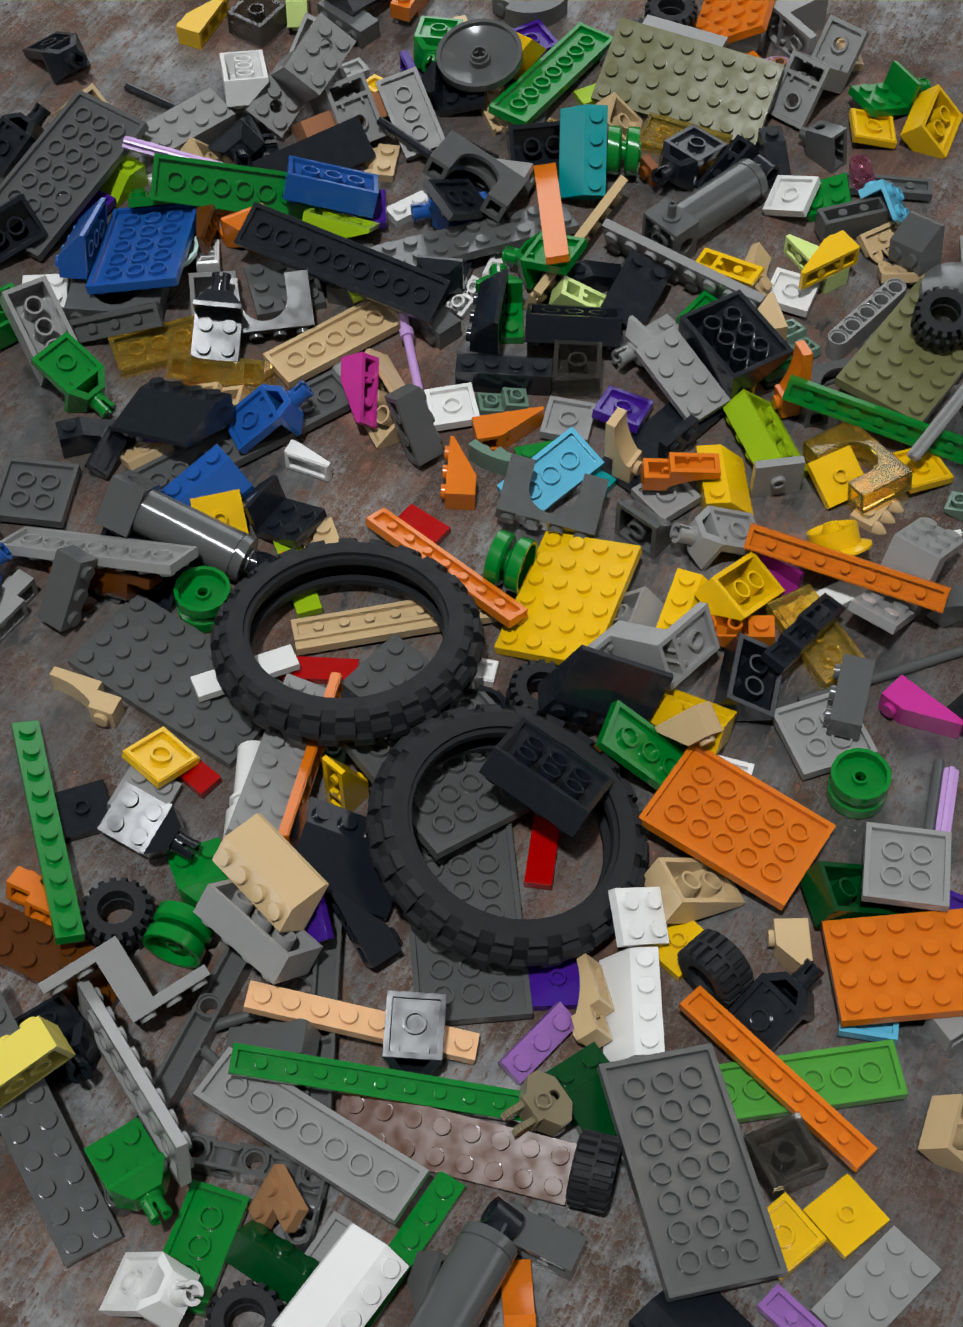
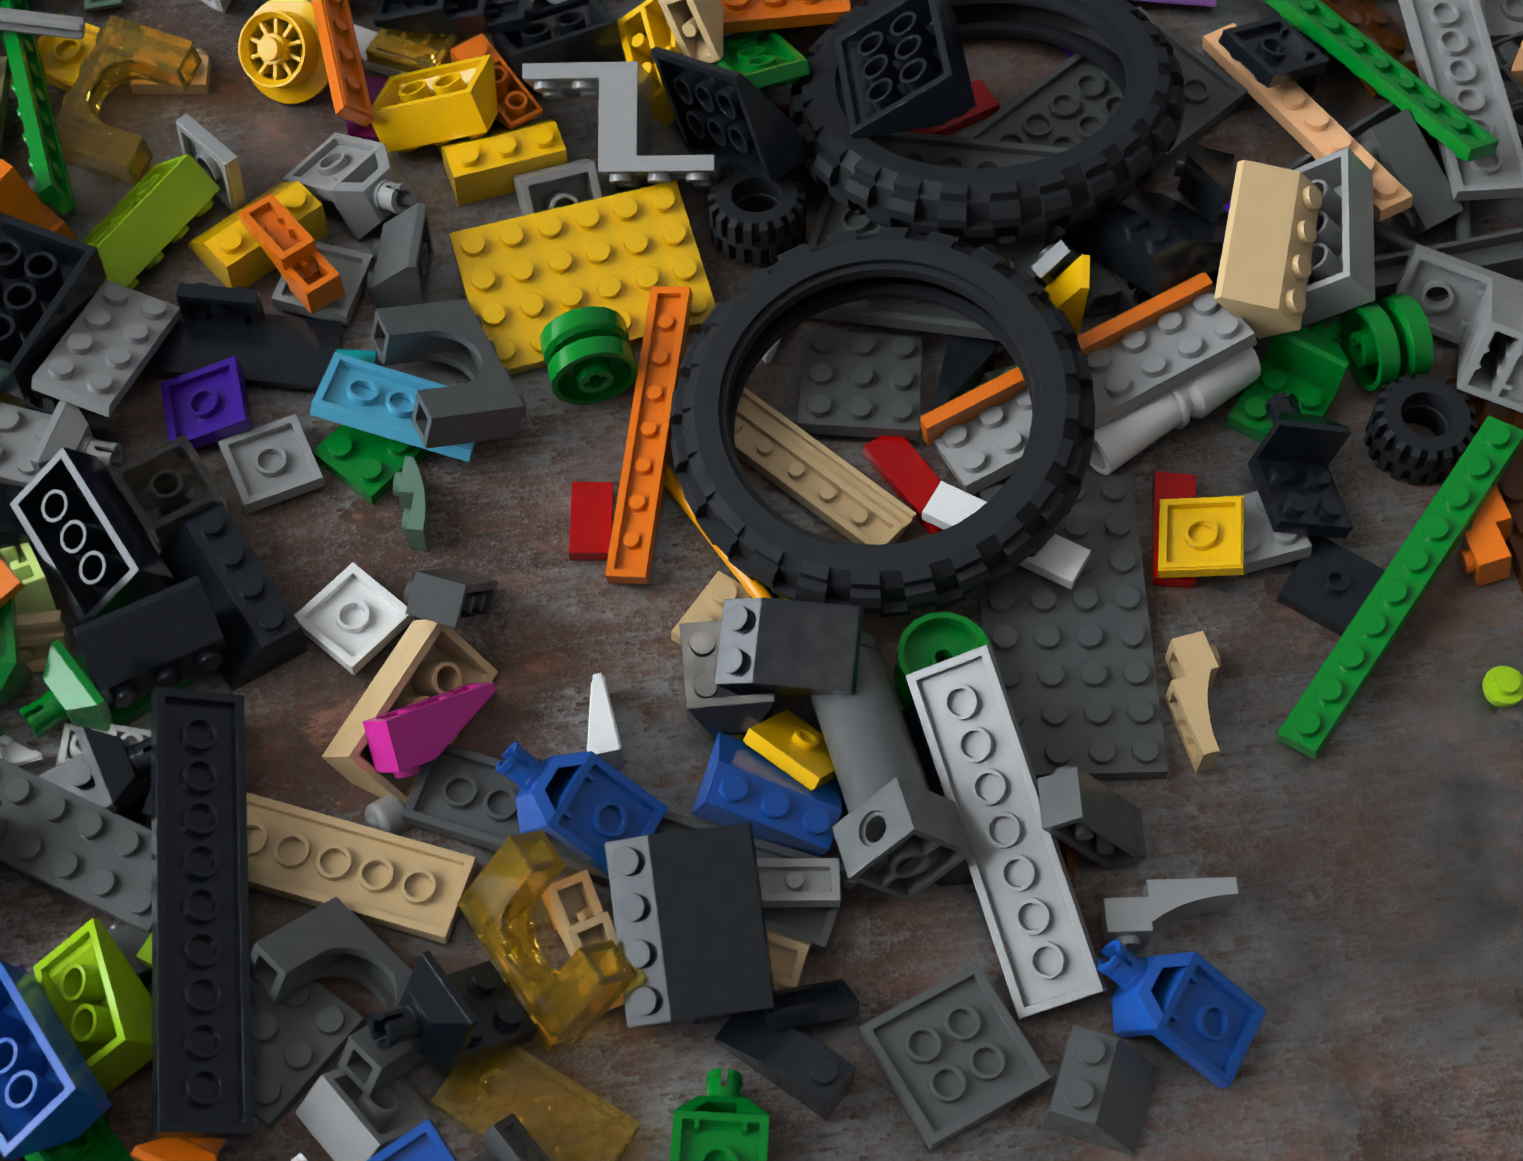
camera: 130 degrees left, 5 degrees up
lavender bar [398,313,427,405] -> none
orange slope [440,436,477,510] -> none
orange slope [472,406,544,451] -> none
sand green slope [475,387,529,415] -> none
tan slope [604,407,642,483] -> none
yellow plate [805,445,871,510] -> none
none -> black slope [714,597,864,696]
none -> light grey plate [757,858,841,908]
none -> plate [1031,240,1093,284]

